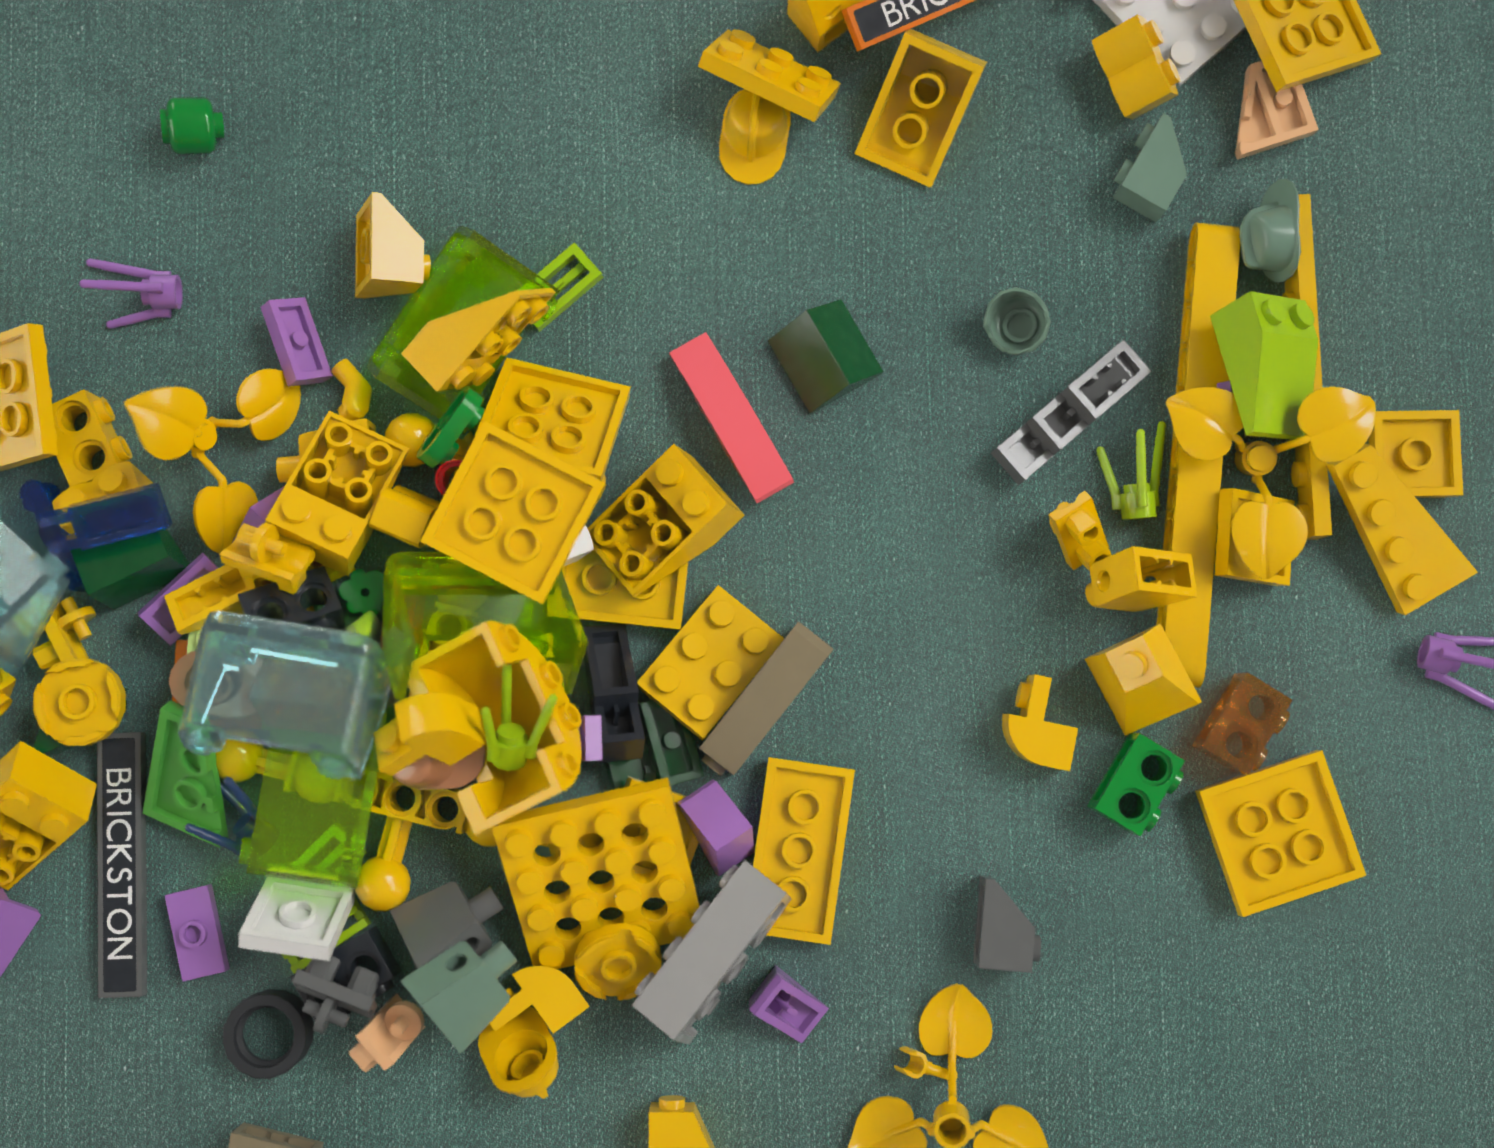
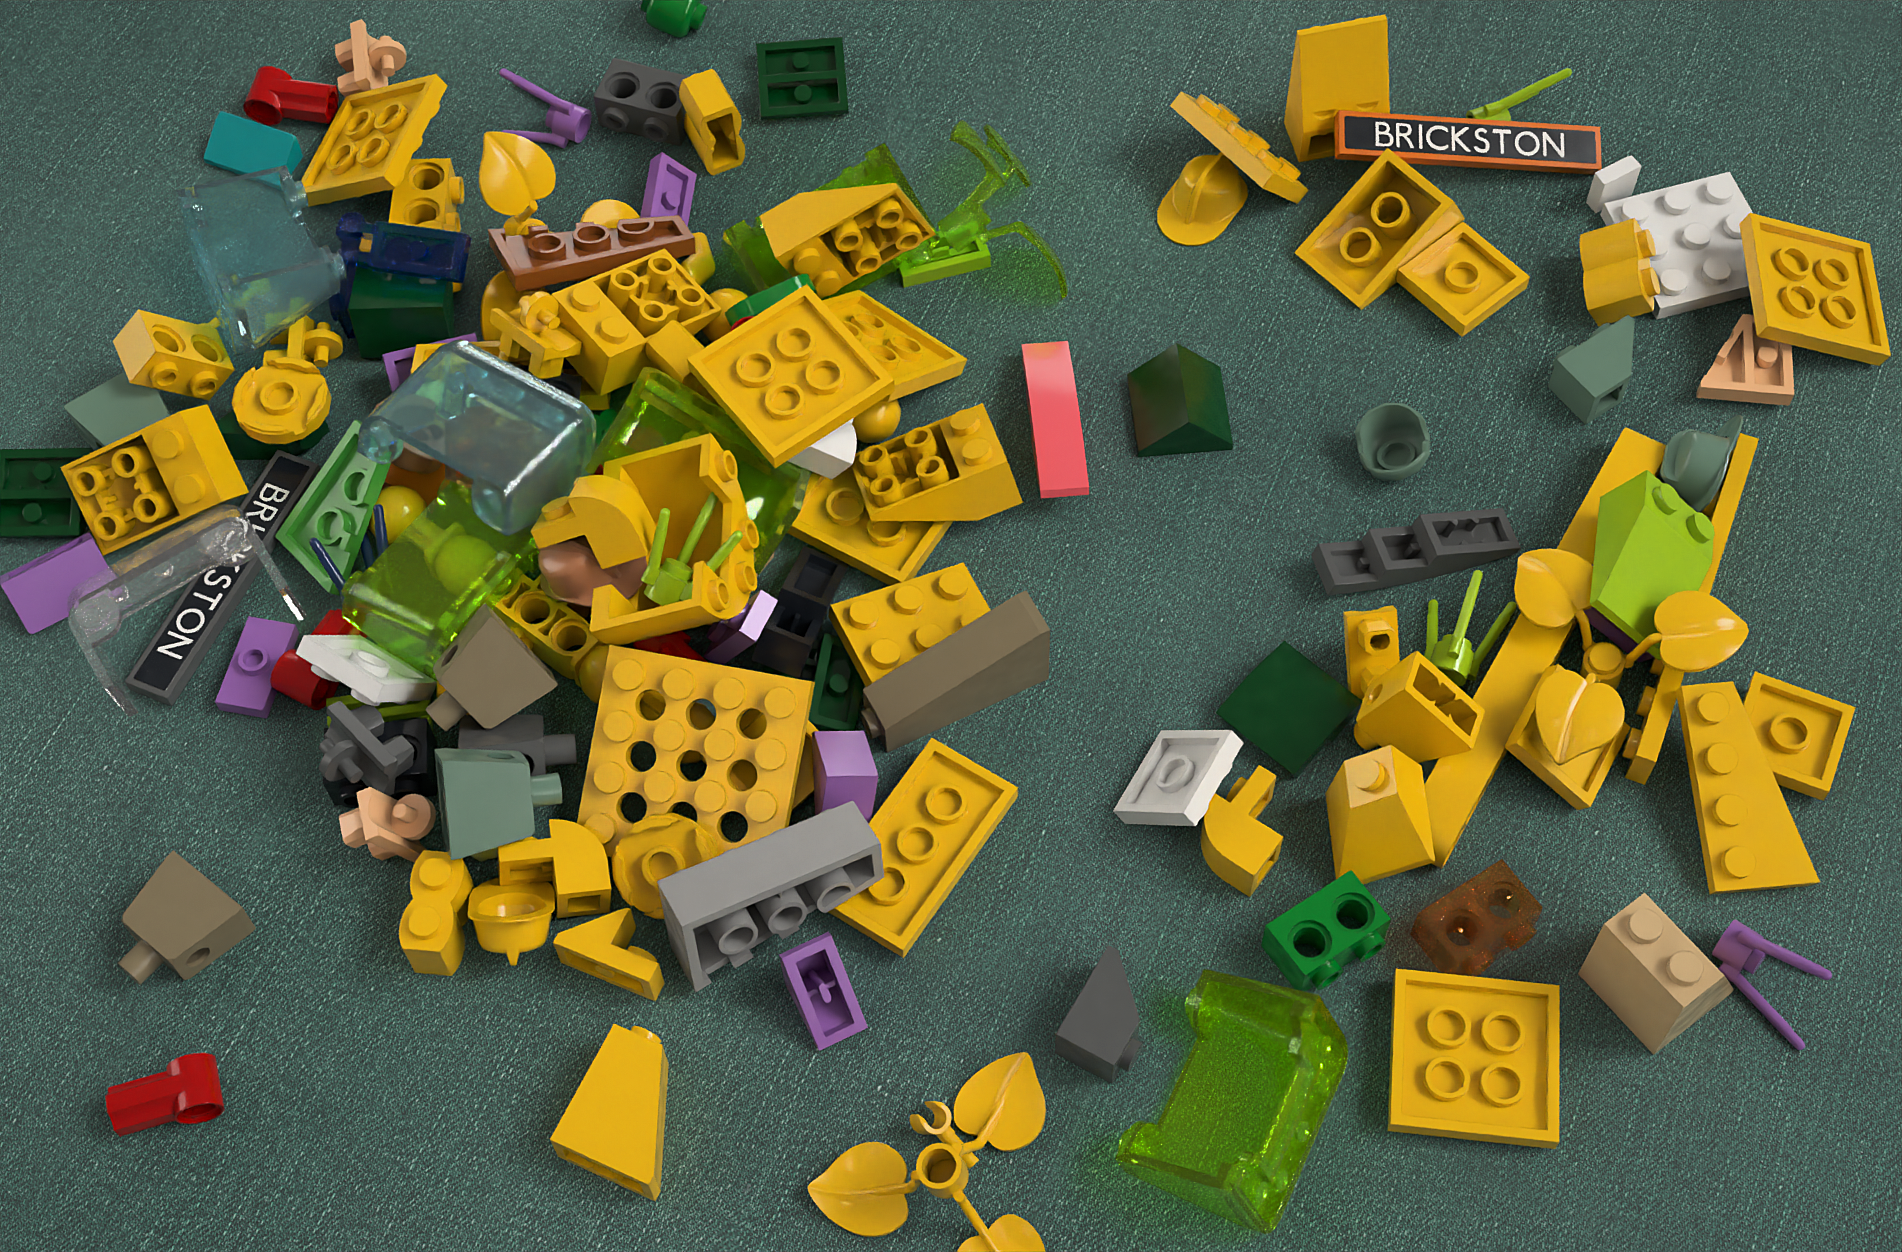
camera: 30 degrees right, 25 degrees down
black tyre [223,989,314,1079] -> none
slope [355,192,431,299] -> none
none -> clear windscreen [67,504,307,717]
none -> red piece [270,608,368,710]
none -> yellow brick [399,850,475,976]
none -> dark tan torso [426,603,558,732]
none -> dark orange wing [488,215,696,292]
none -> yellow slope [553,908,665,1002]
none -> dark grey brick [593,58,690,146]
none -> yellow brick [679,69,745,176]
none -> dark green slope [756,37,849,120]
none -> clear neon green plant [937,120,1068,301]
none -> white plate [1113,730,1243,826]
none -> clear neon green windscreen [1115,969,1348,1234]
none -> dark green slope [1216,641,1362,778]
none -> yellow plate [1396,222,1530,337]
none -> tan slope [1578,893,1734,1055]

